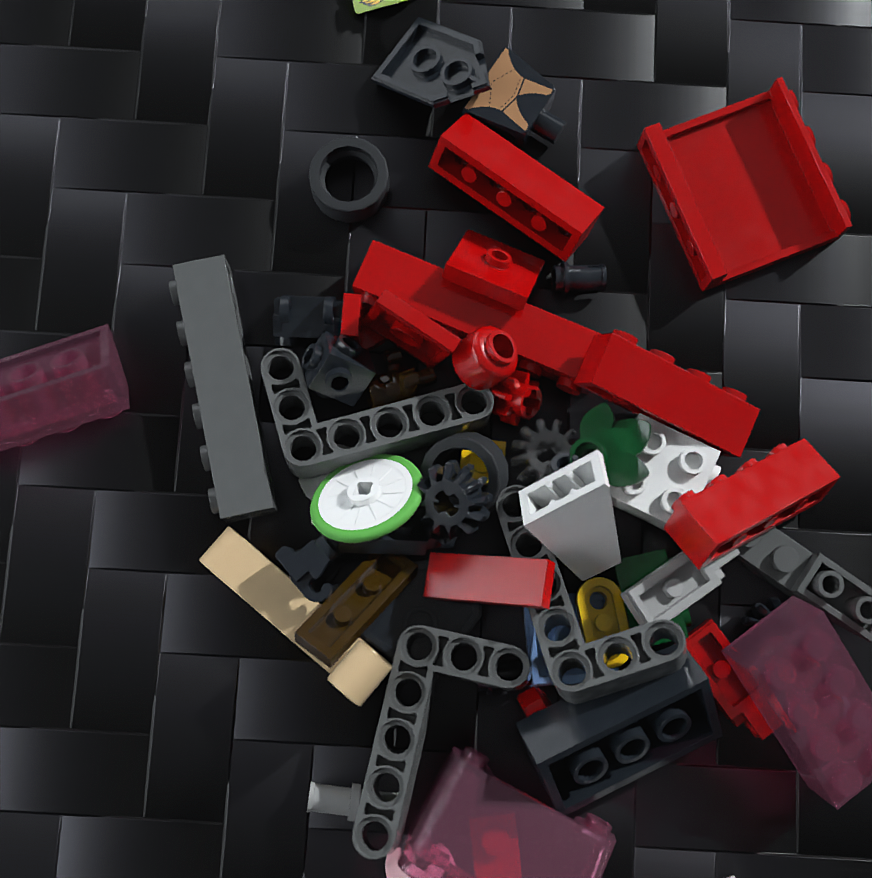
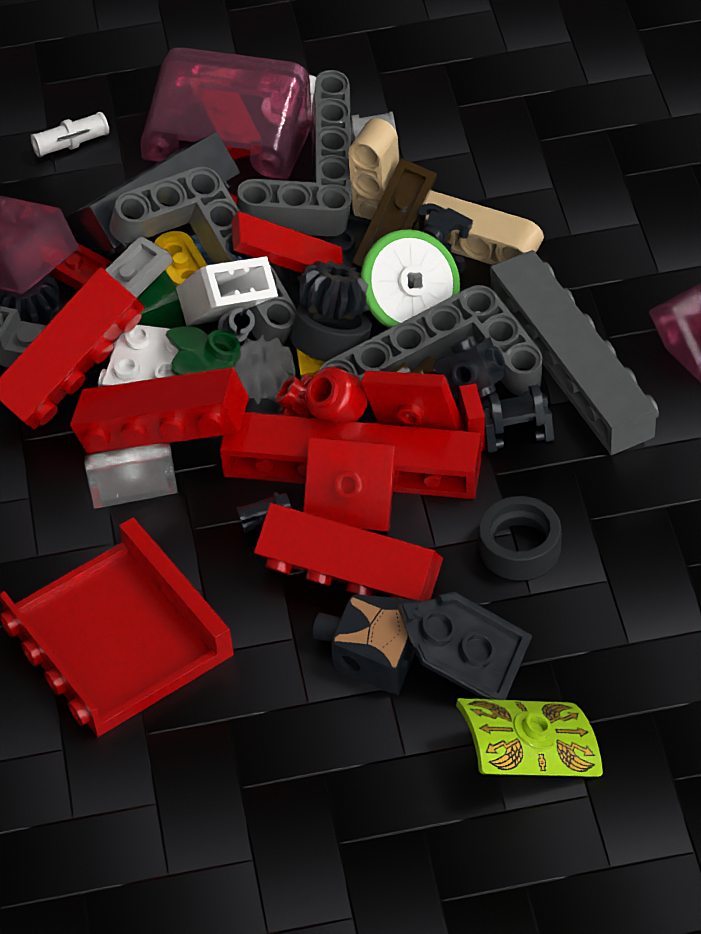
camera: 175 degrees right, 30 degrees down
none -> clear slope [84,443,178,509]

